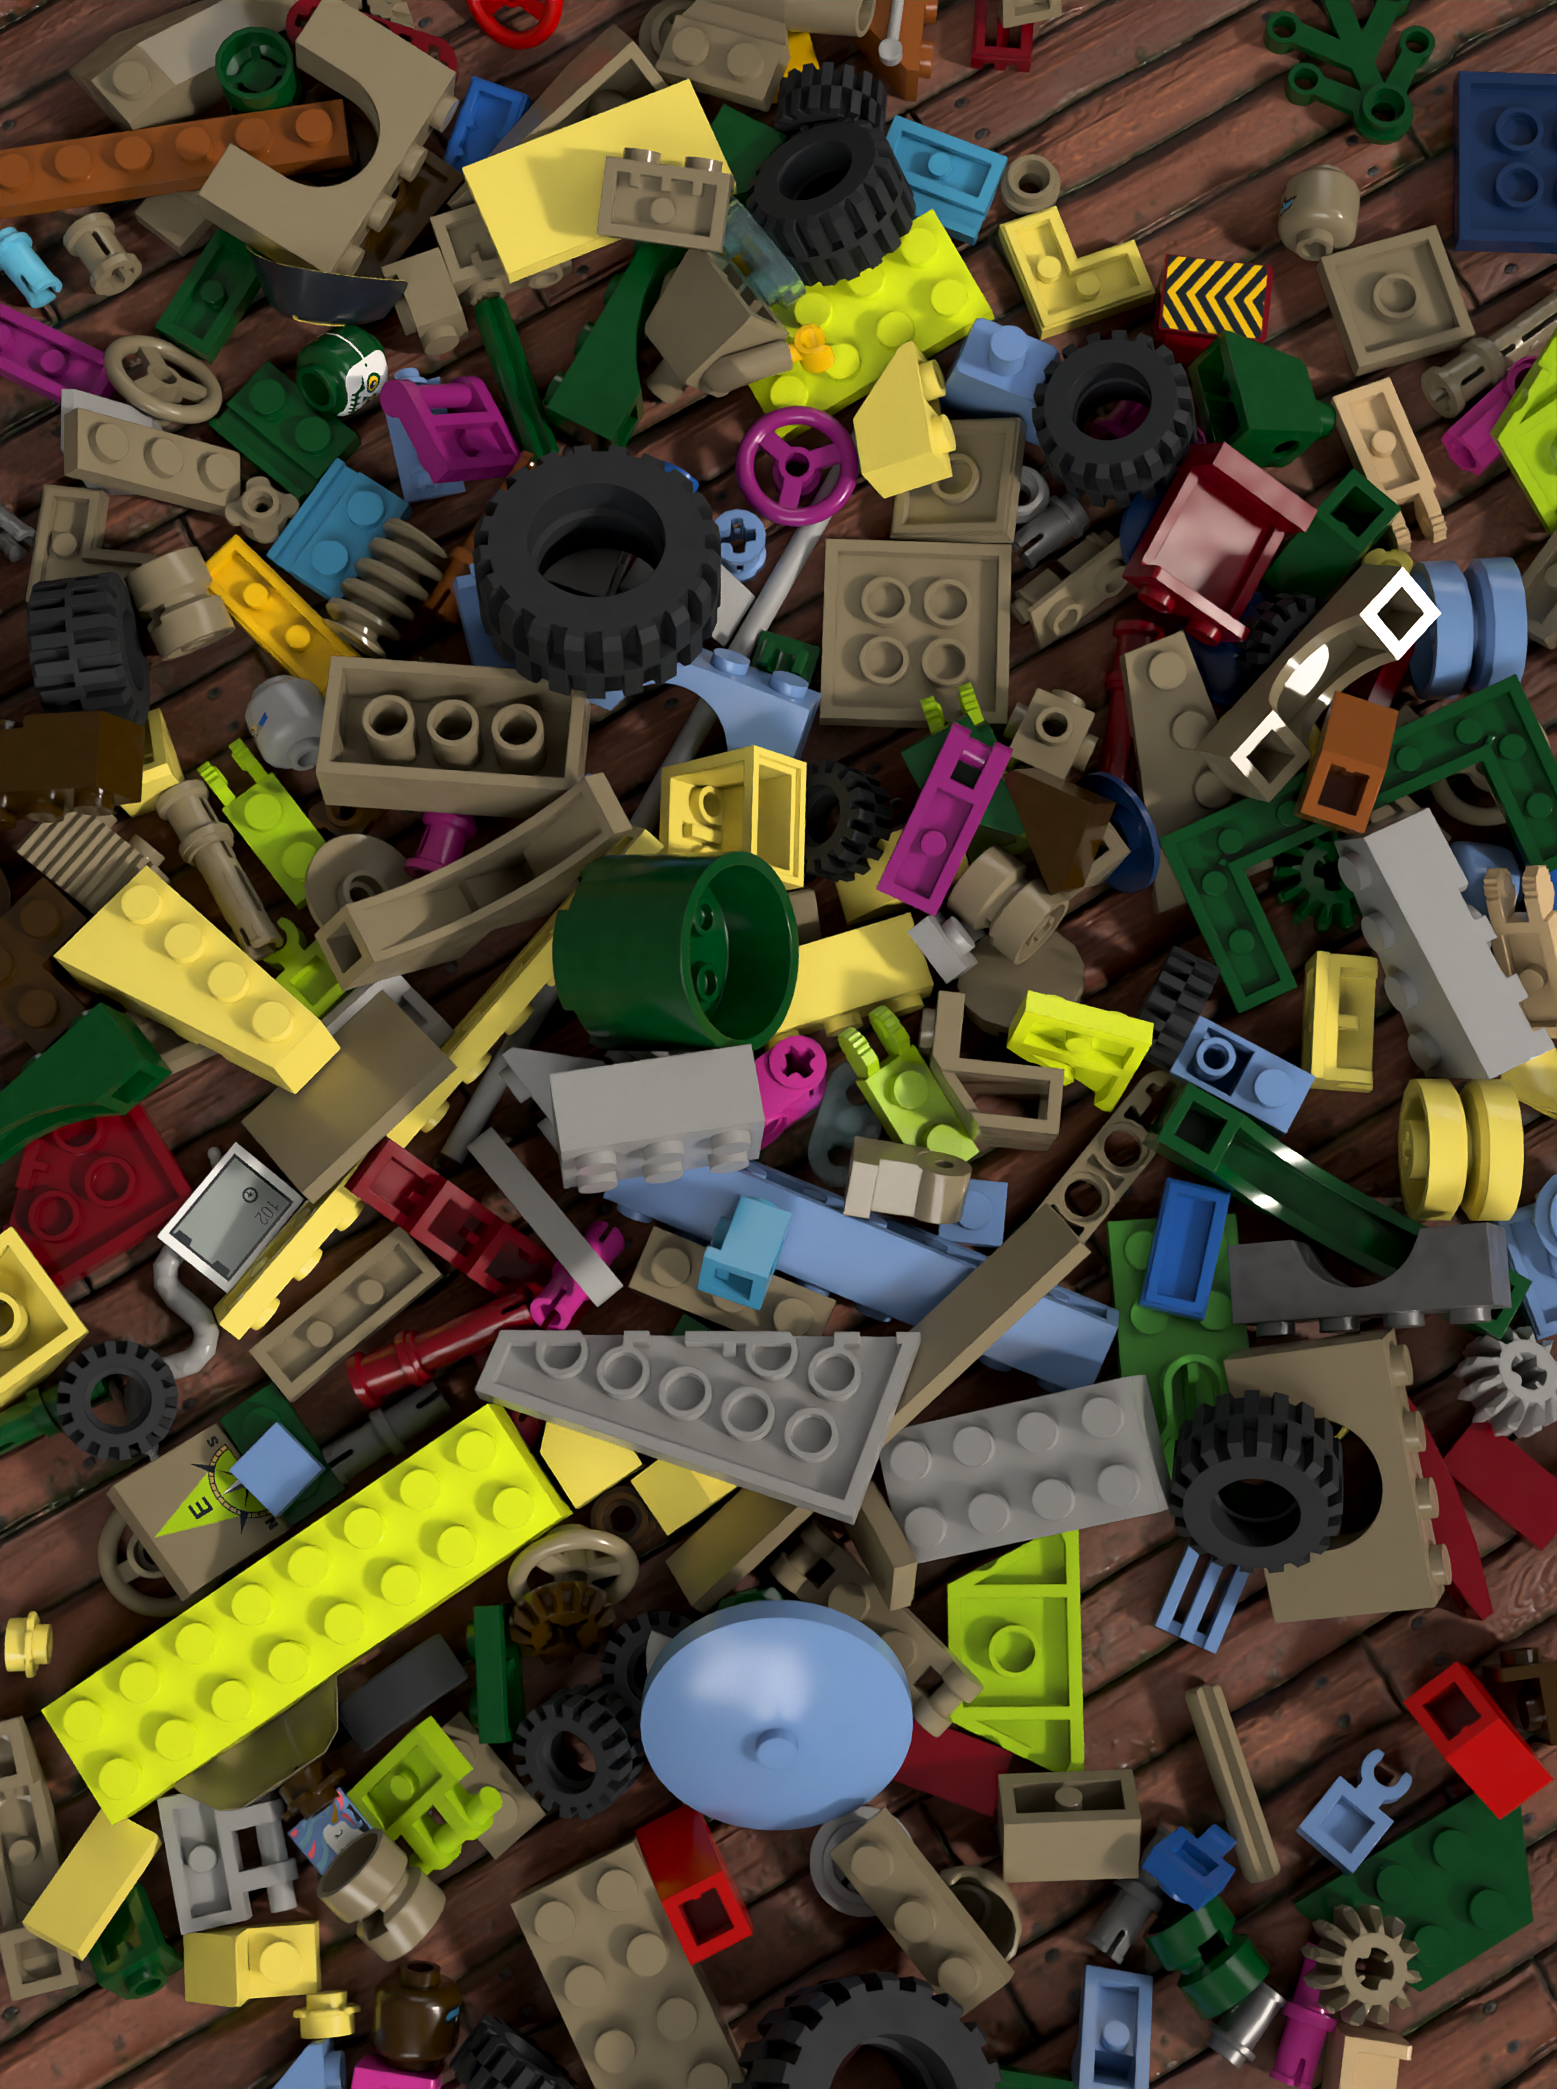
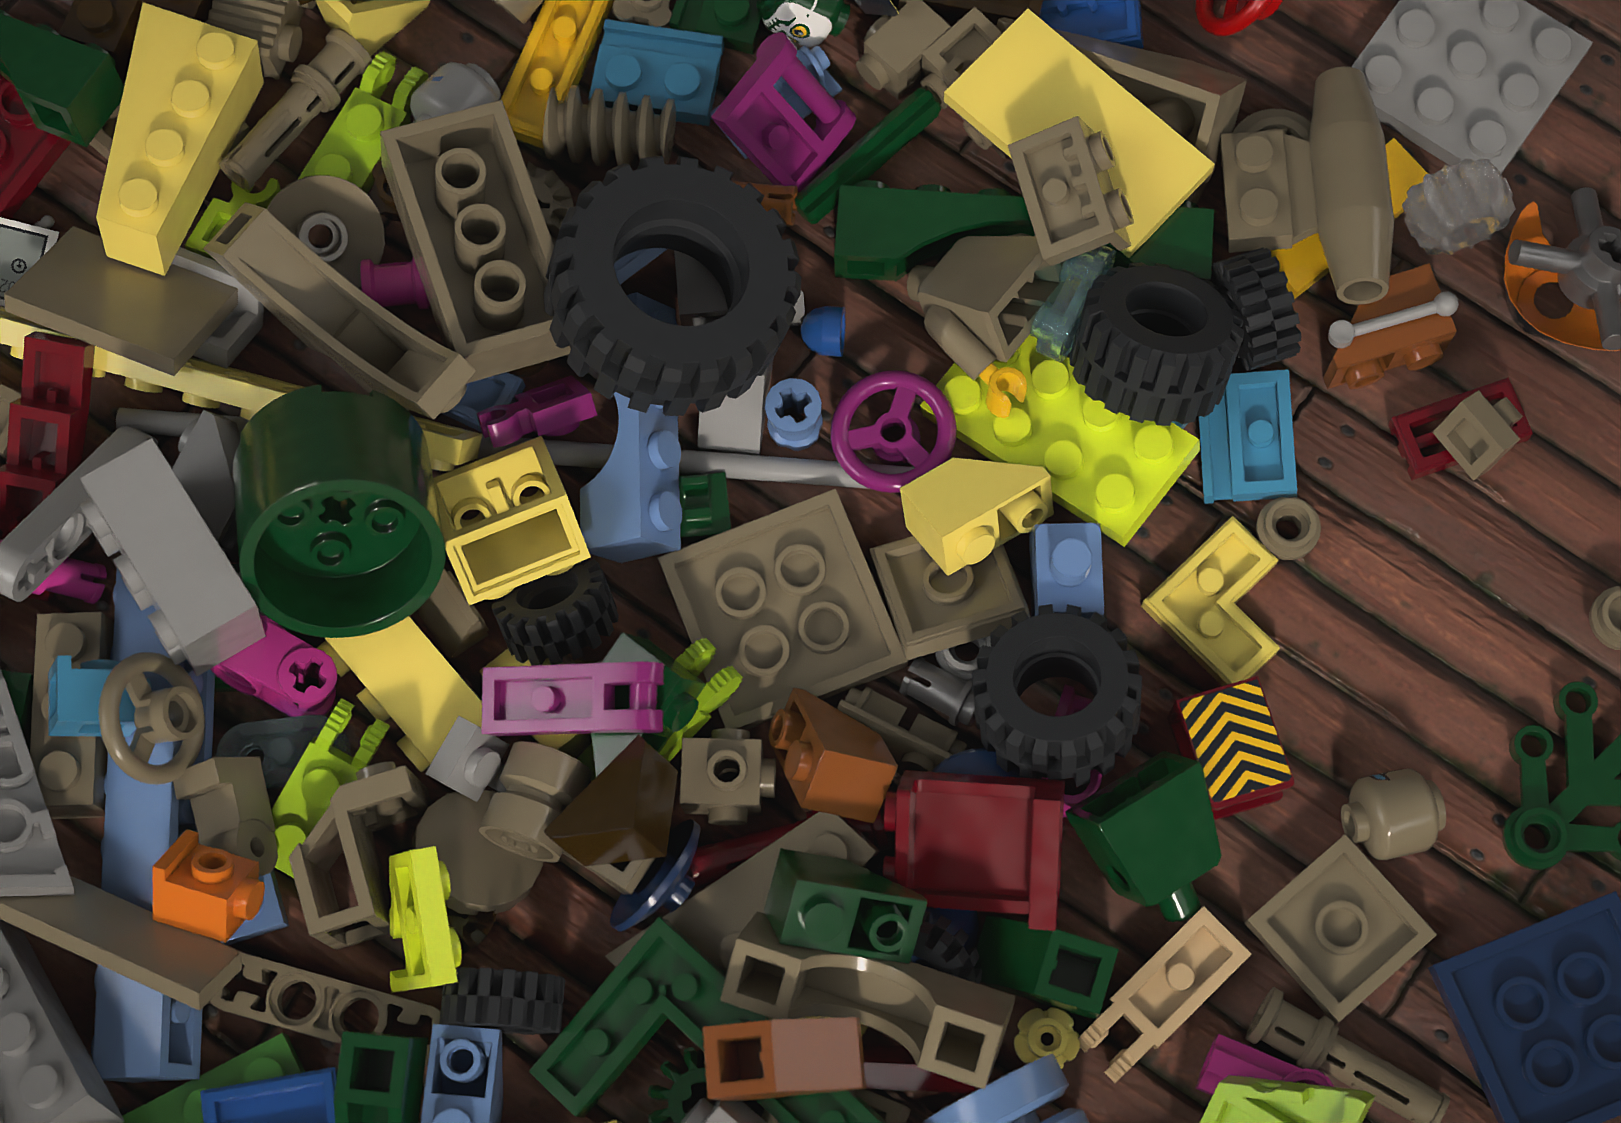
camera: 70 degrees right, 5 degrees down
none -> dark tan piece [98,652,205,785]
none -> orange brick [152,829,265,943]
none -> magenta plate [476,375,597,448]
none -> dark green slope [764,848,928,964]
none -> dark orange slope [769,687,898,823]

